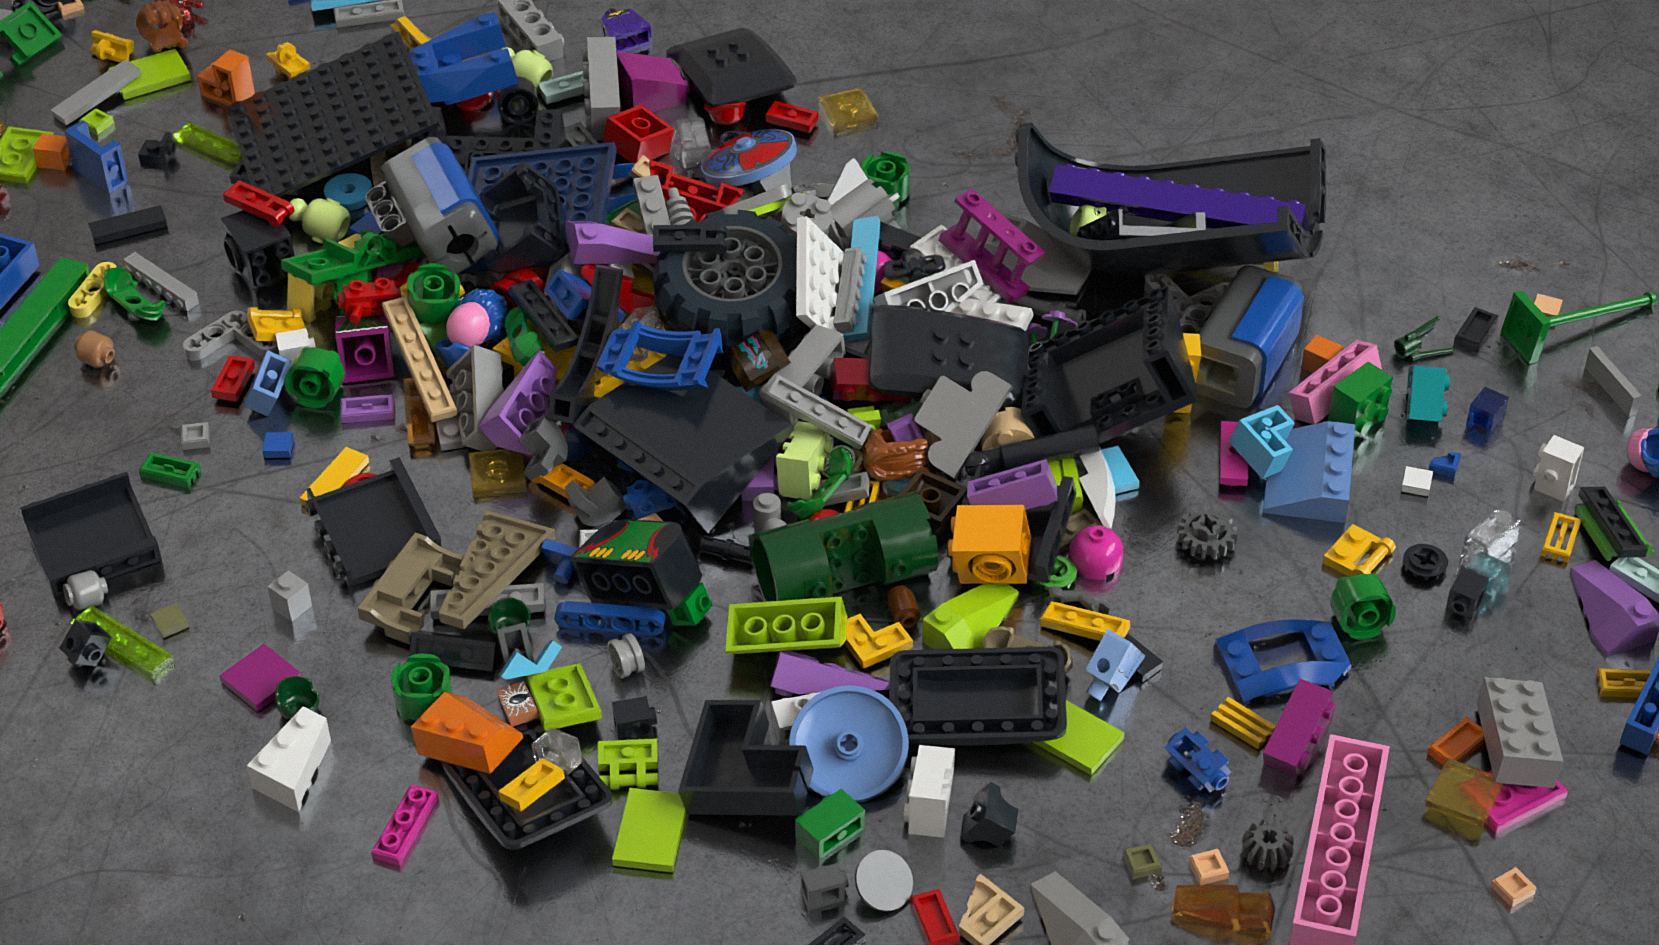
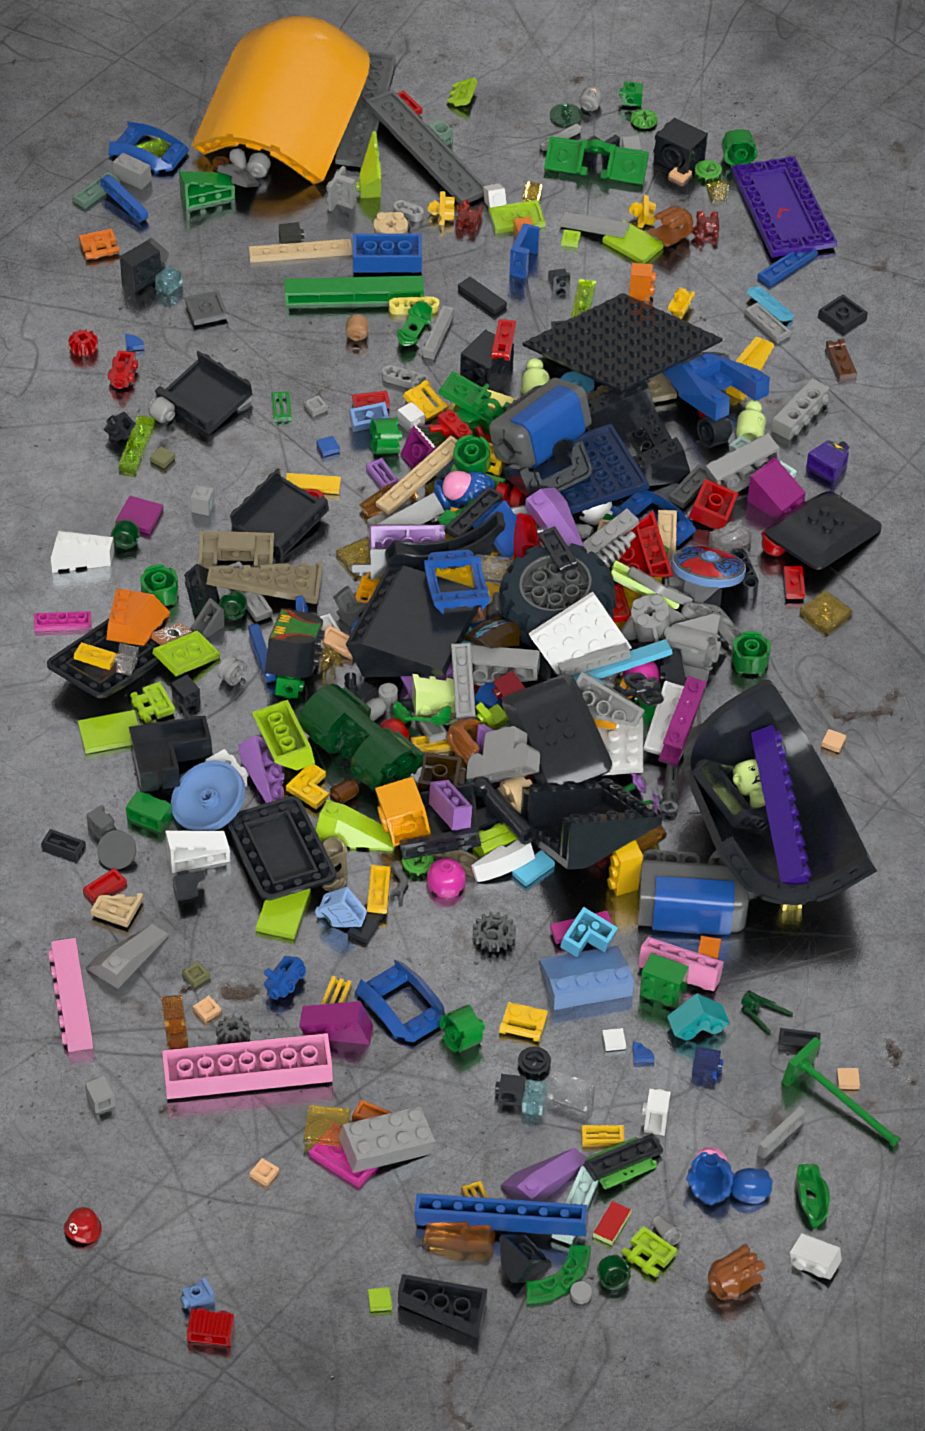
camera: 65 degrees right, 5 degrees up
medium azure slope [498,640,562,680] -> none

